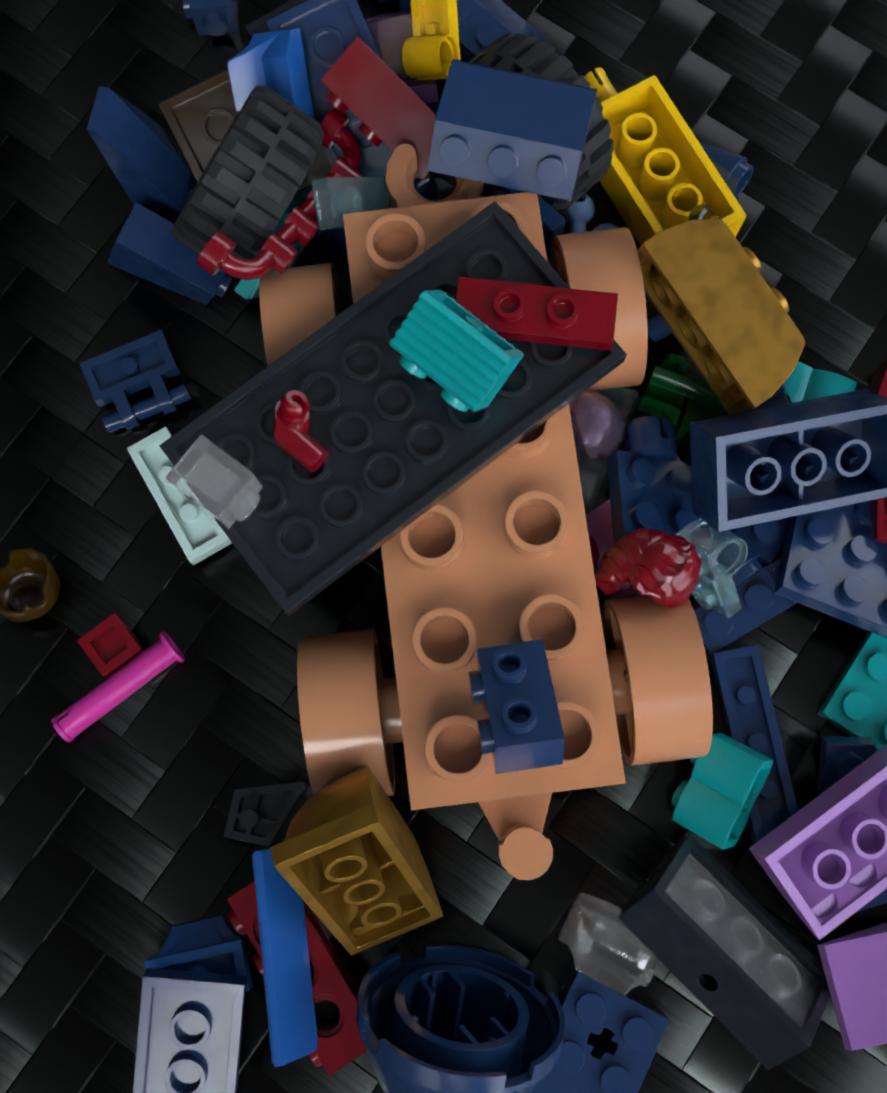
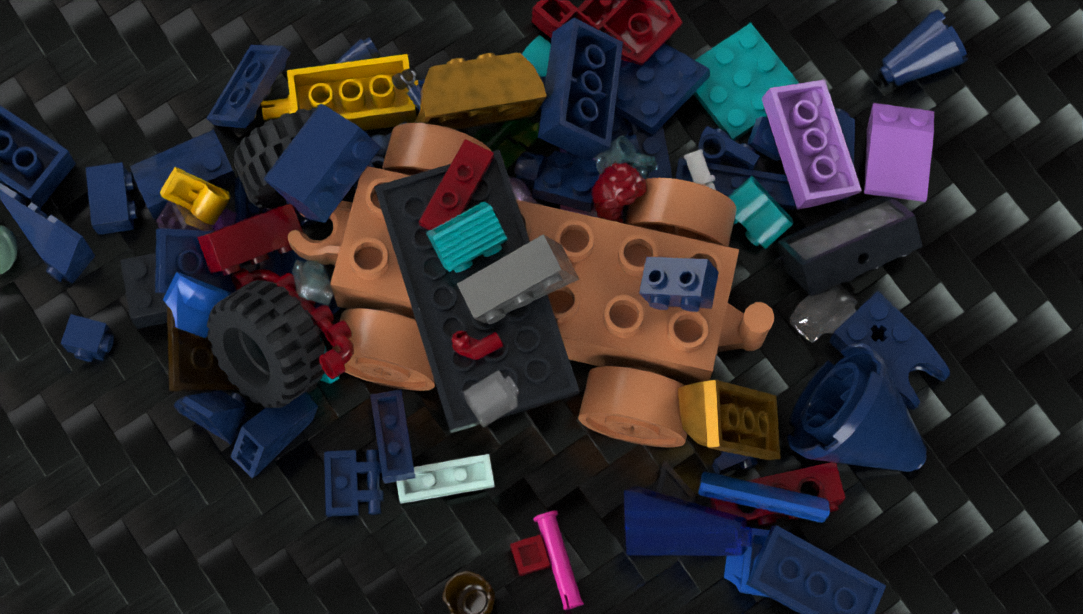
camera: 75 degrees left, 5 degrees down
none -> dark blue plate [206,45,291,128]
none -> dark blue plate [370,389,416,484]
none -> dark grey wedge [457,234,579,324]
none -> clear blue slope [624,487,752,556]
none -> white pin [684,149,716,190]
none -> dark blue plate [697,126,760,170]

